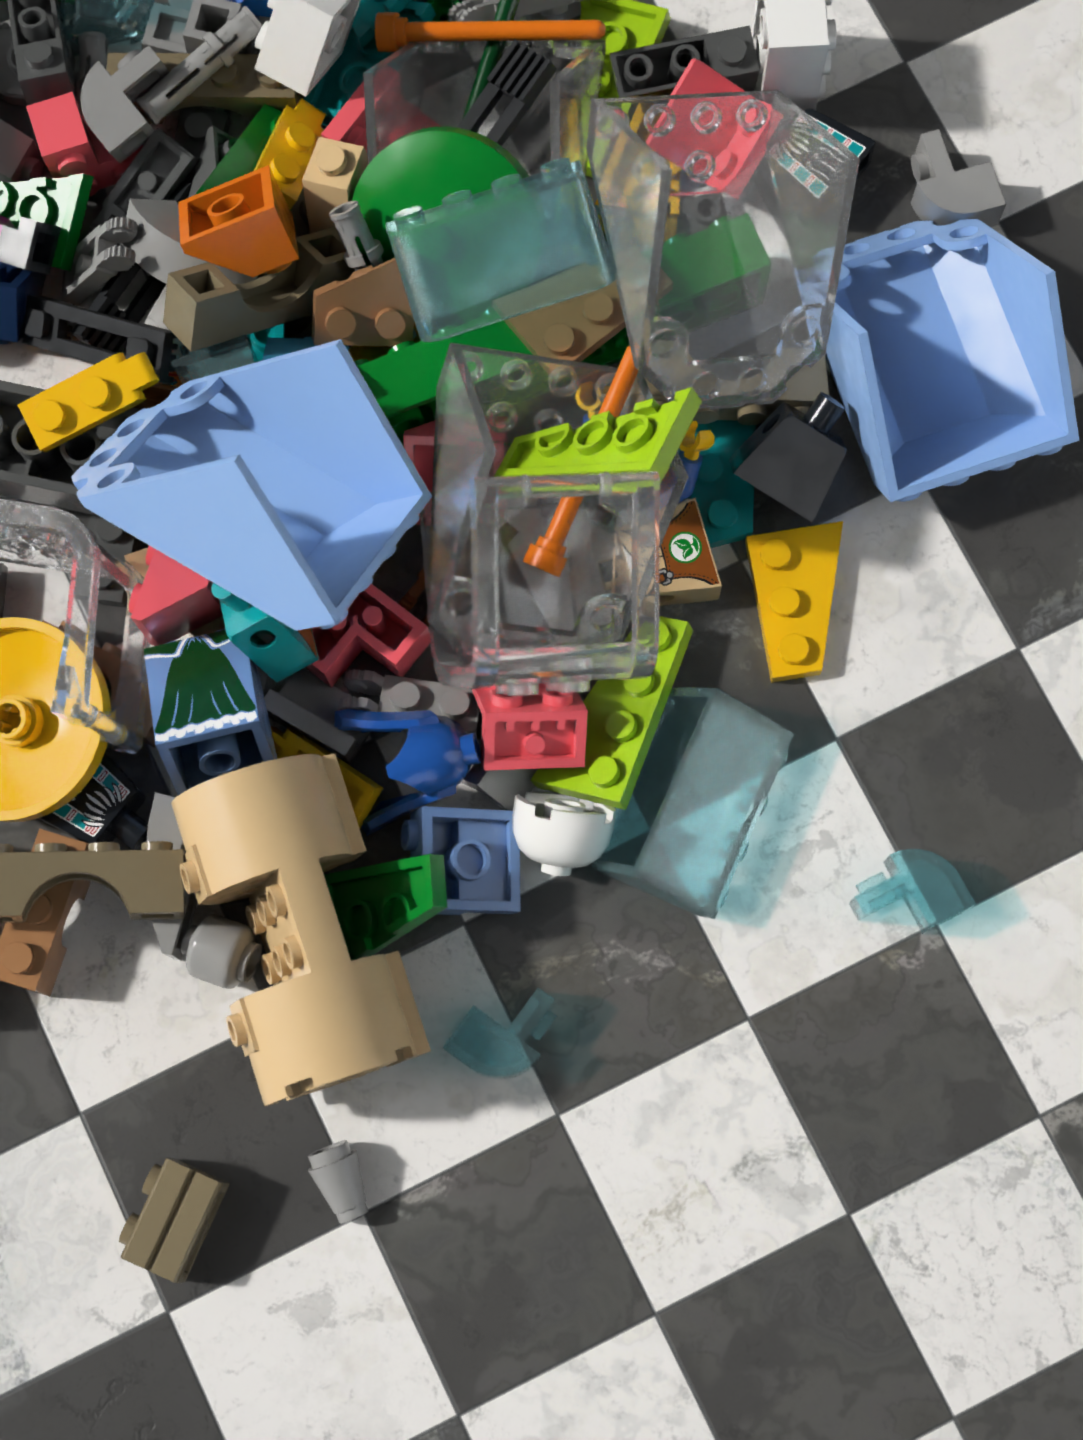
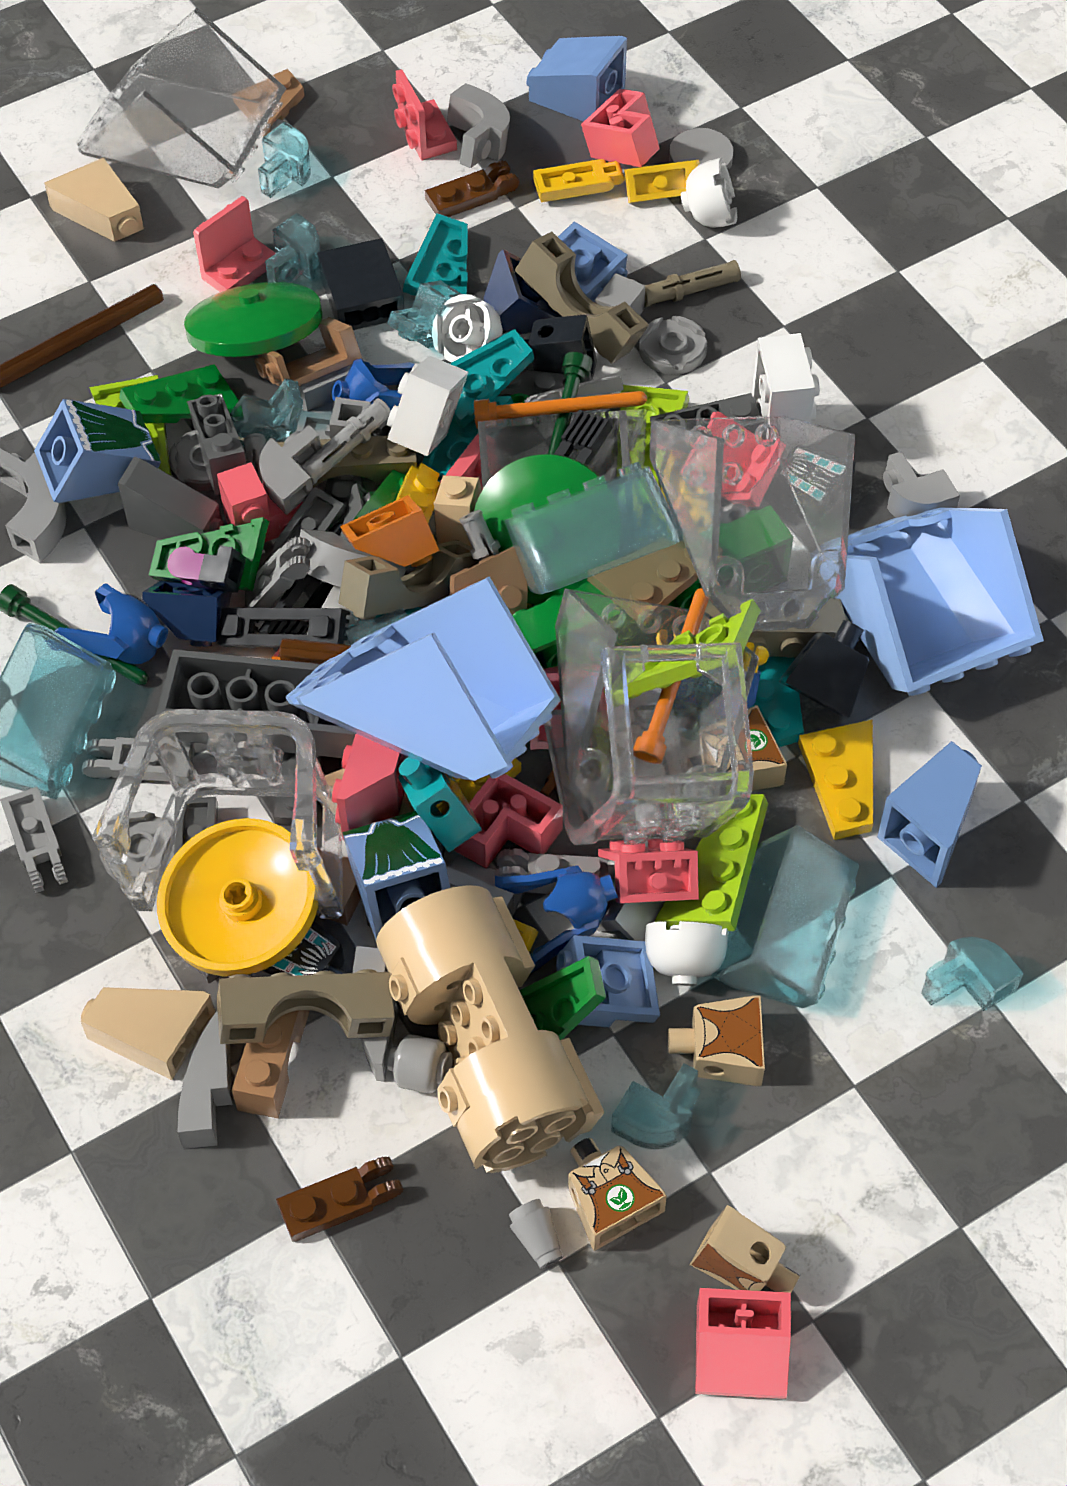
camera: 10 degrees left, 20 degrees down
yellow hinge [18,352,159,452] -> none
dark tan brick [119,1158,230,1284] -> none
none -> reddish brown hinge [276,1156,404,1242]
none -> torso [568,1138,667,1251]
none -> torso [668,996,765,1086]
none -> tan torso [690,1205,800,1293]
none -> coral slope [695,1288,791,1399]
none -> medium blue slope [877,741,982,887]

